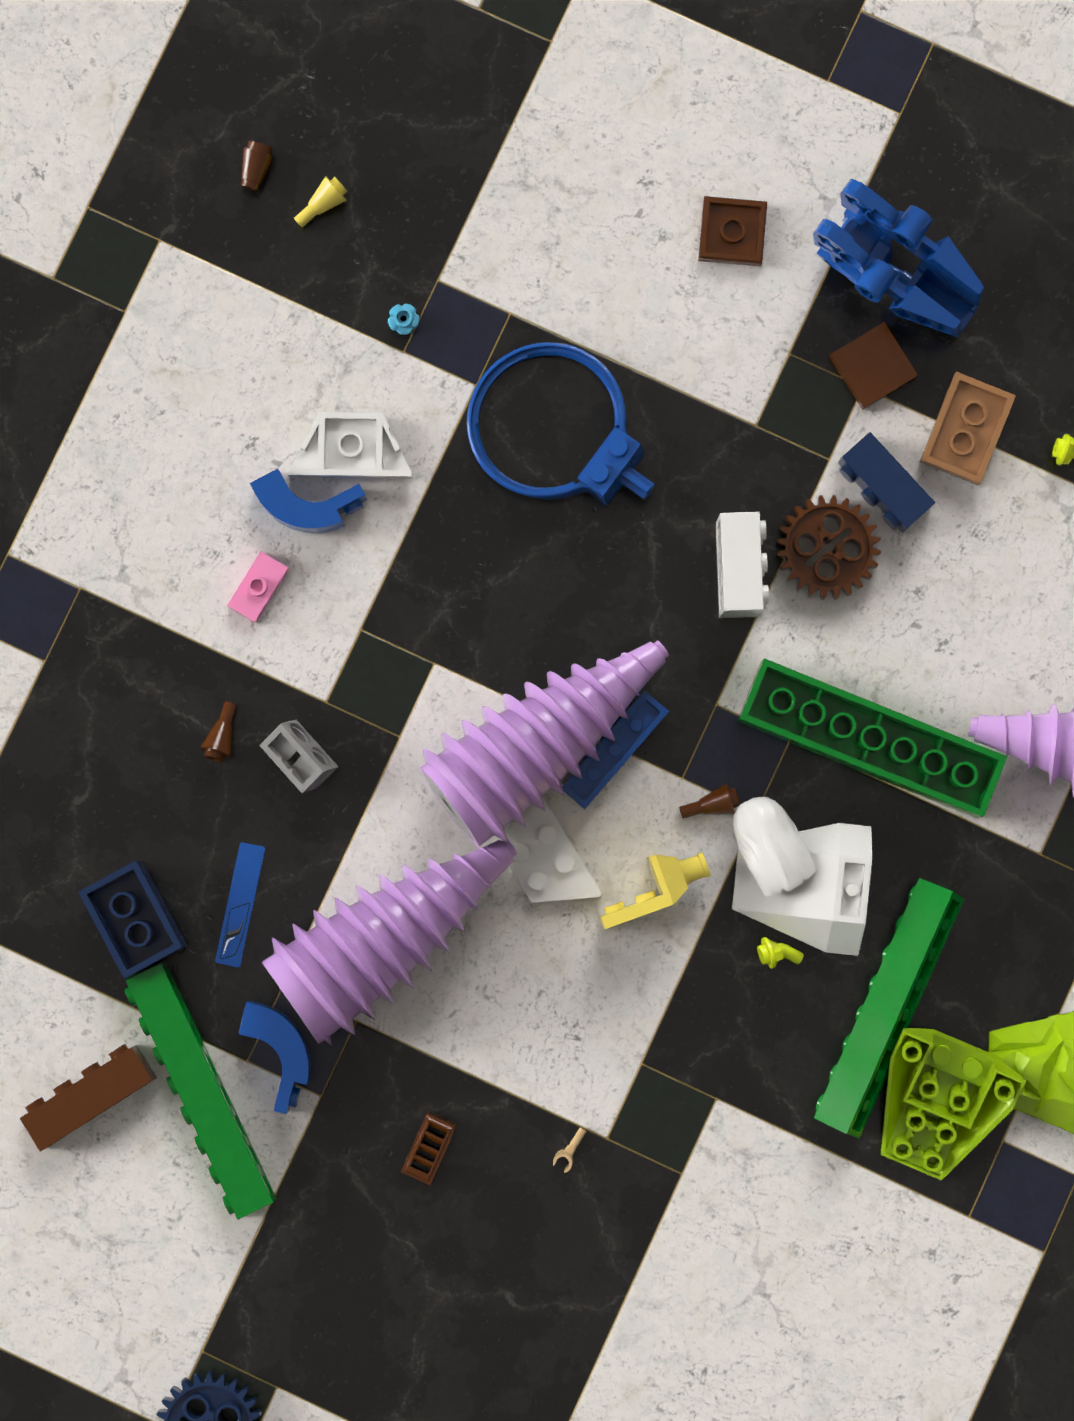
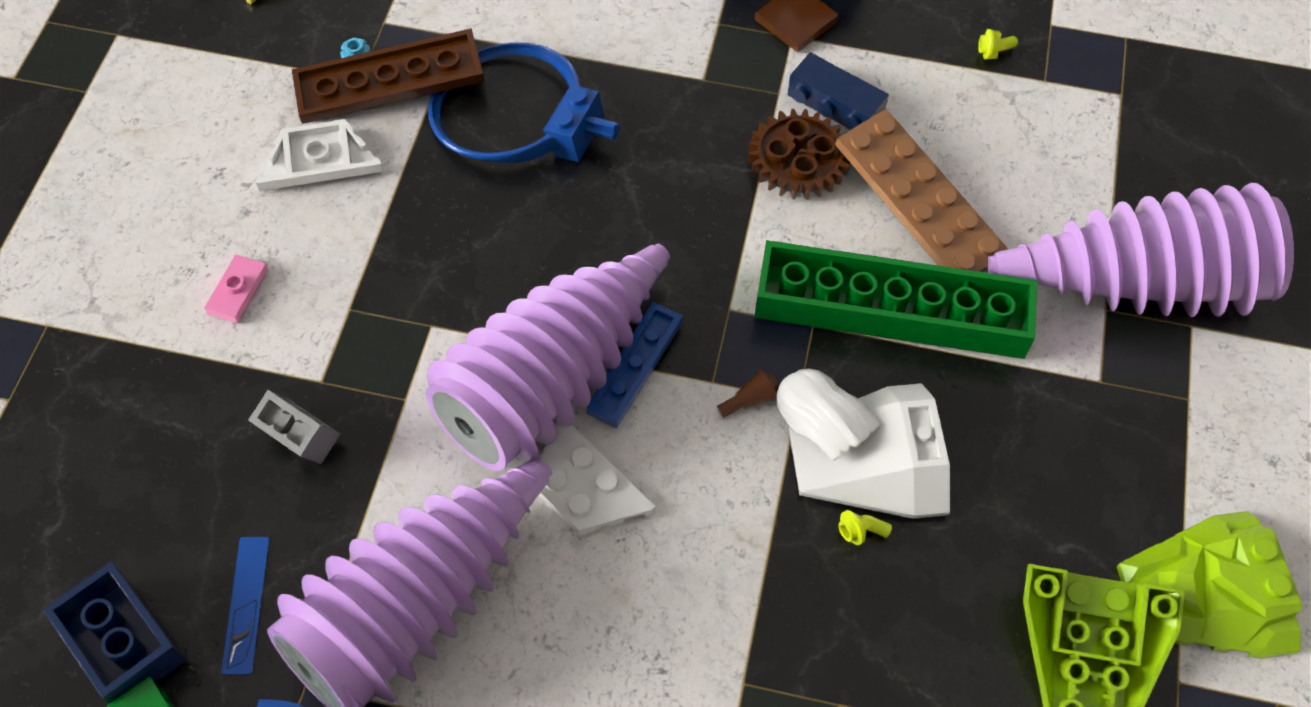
camera: 15 degrees left, 25 degrees down
reddish brown cone [200,702,237,762] -> none
blue arch [250,469,367,533] -> none
light yellow plate [599,852,711,929] -> none
white brick [716,512,769,618] -> none
green brick [814,878,964,1139] -> none
medium nougat plate [919,372,1016,486] -> none
none -> reddish brown plate [291,28,485,124]
none -> medium nougat plate [835,109,1008,272]

